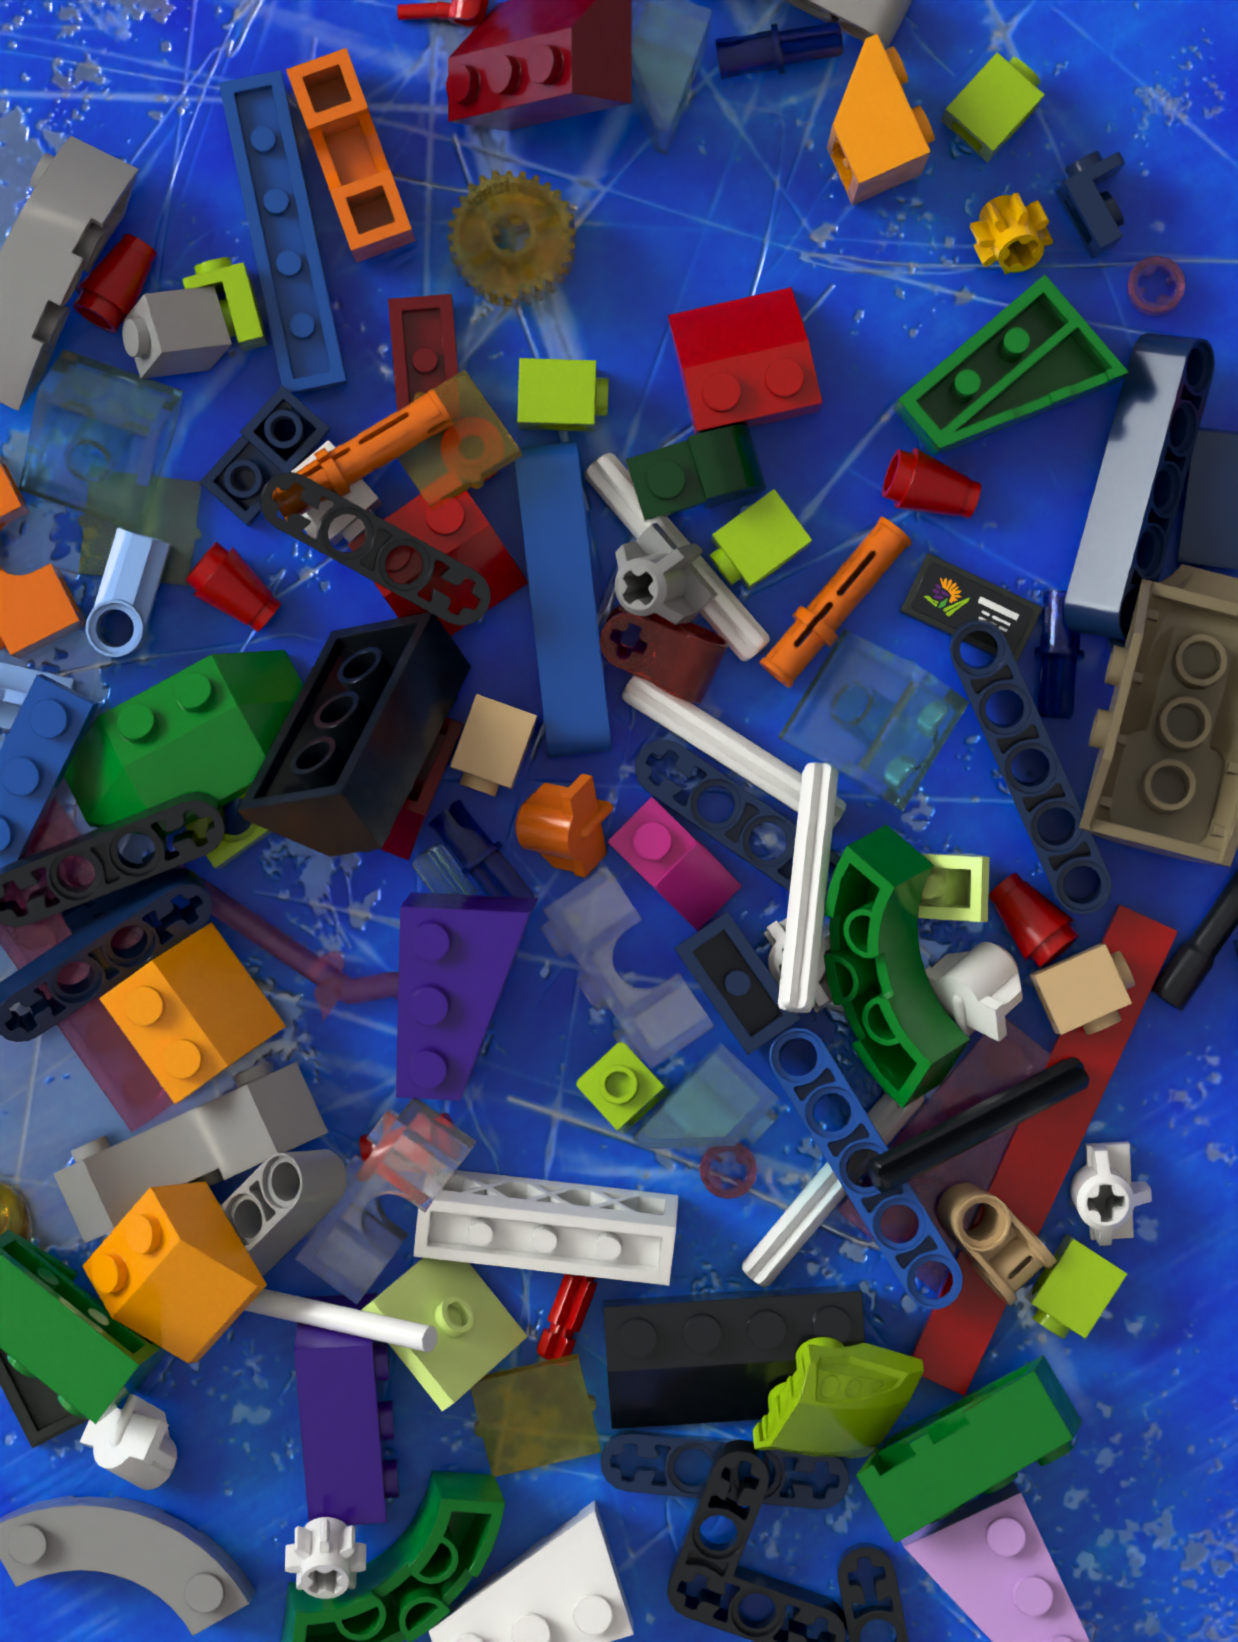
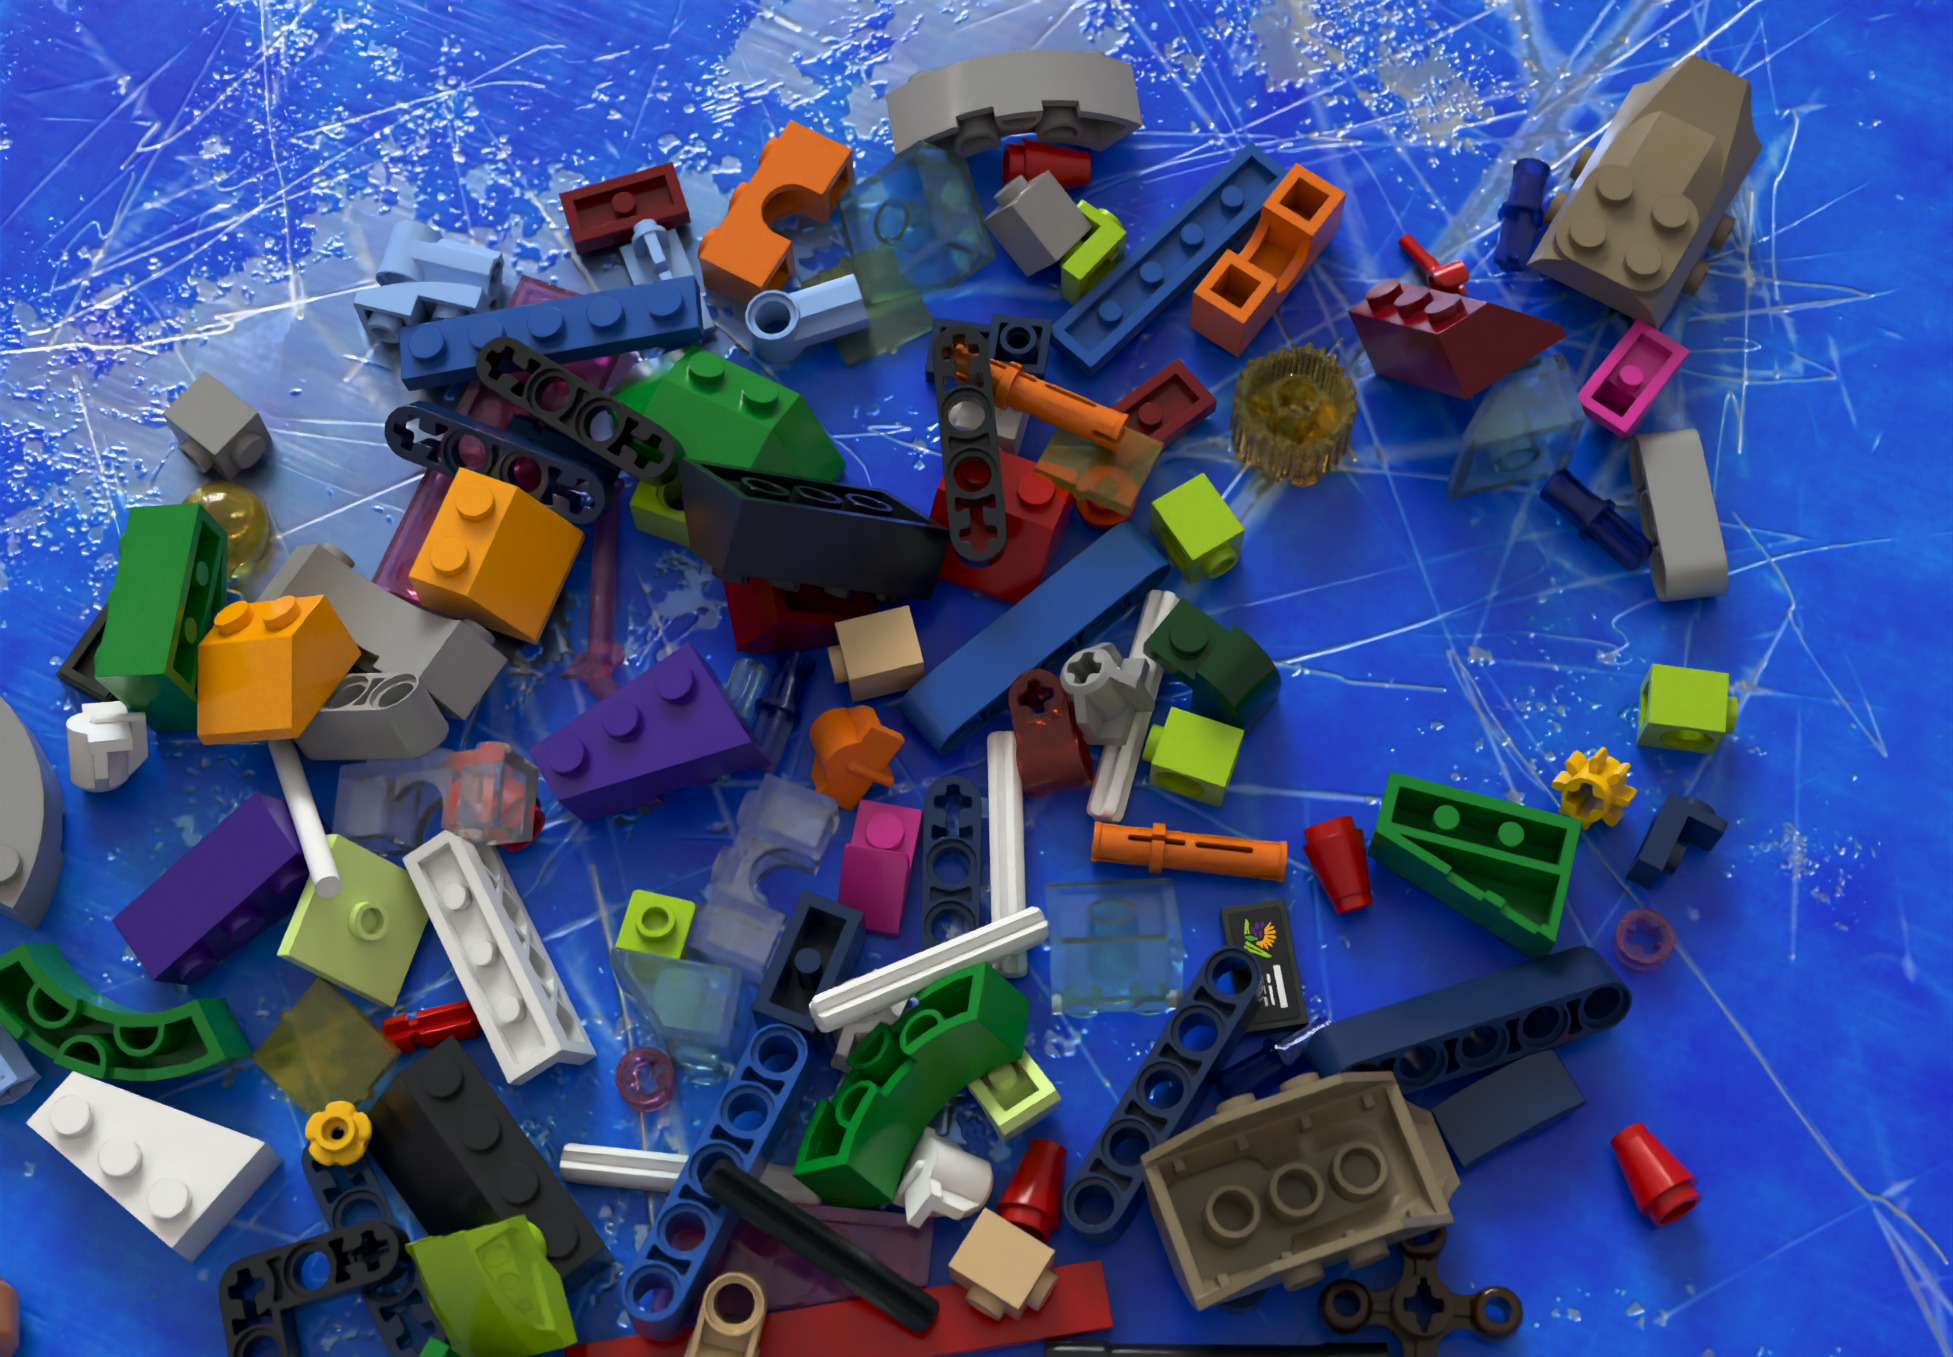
camera: 55 degrees right, 20 degrees down
red cone [184,541,282,632] -> none
white gear [285,1517,366,1599] -> none
red slope [668,287,823,435] -> none
light orange slope [826,34,935,205] -> none
none -> yellow plate [305,1101,372,1166]

